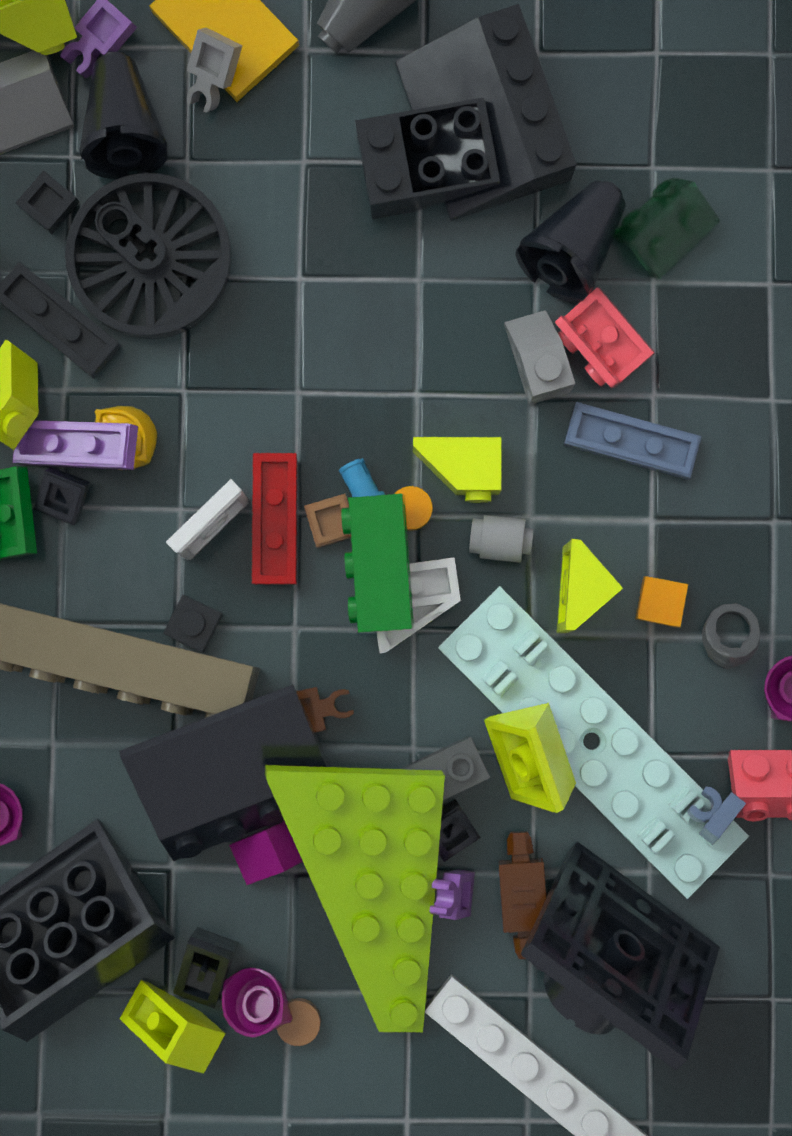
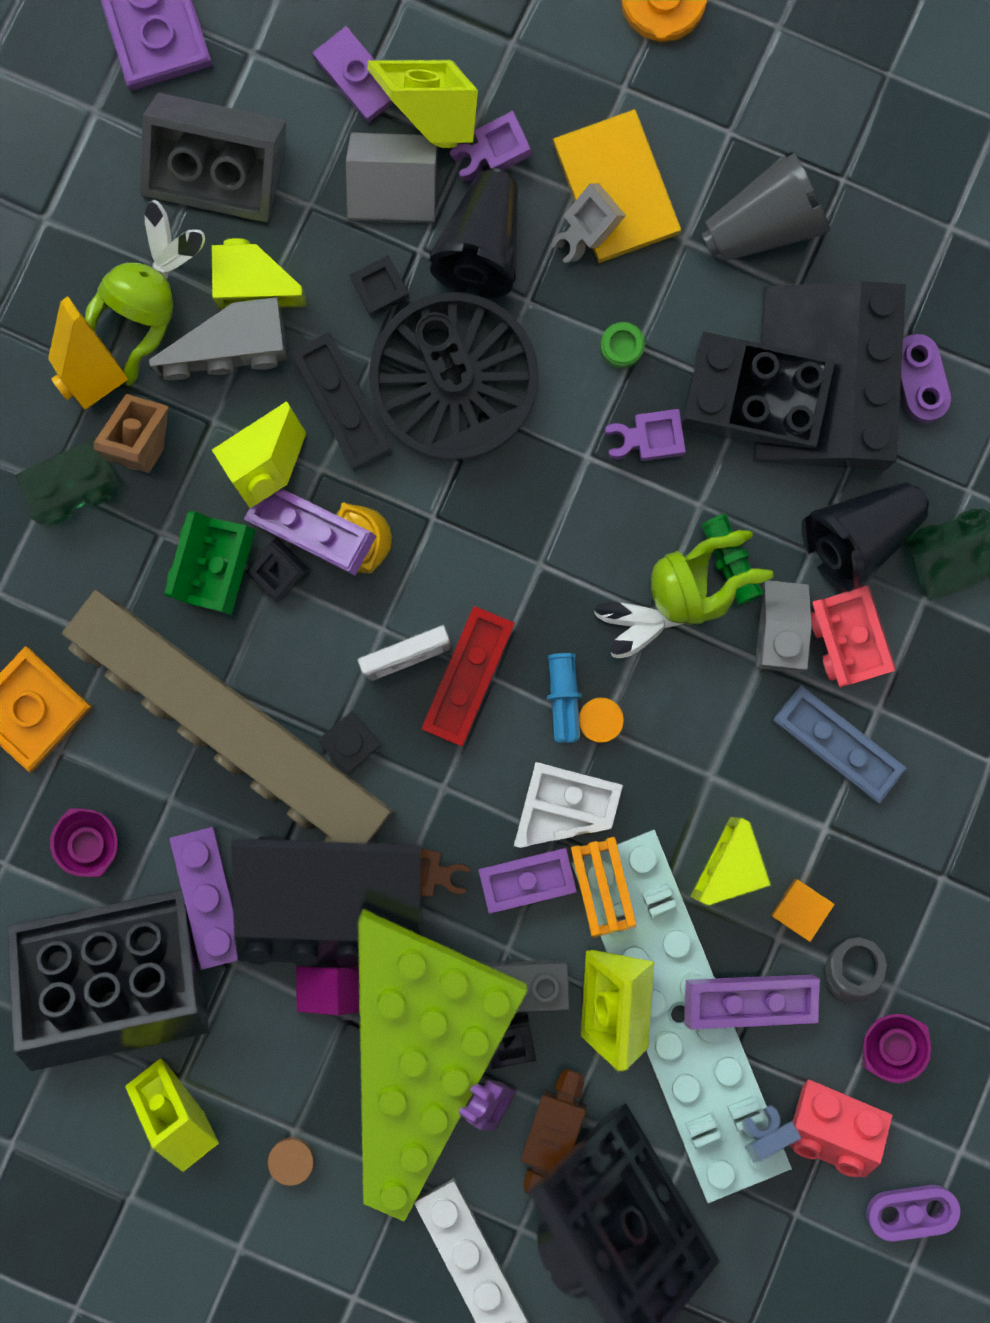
camera: 25 degrees right, 0 degrees up
black slope [173,927,239,1009] -> none
magenta hat [222,968,293,1038] -> none
medium nougat tile [304,493,351,549] -> none
green brick [341,494,414,633] -> none
neon yellow slope [413,437,501,503] -> none
light grey brick [469,515,534,563] -> none
none -> medium lavender plate [169,827,238,970]
none -> medium lavender plate [478,848,577,914]
none -> light orange tile [571,837,637,938]
none -> lime hair [594,530,774,658]
none -> bright green tile [600,322,645,369]
none -> medium lavender plate [605,409,686,462]
none -> medium lavender plate [684,974,820,1030]
none -> green pin [701,514,764,606]
none -> medium lavender plate [900,334,951,423]

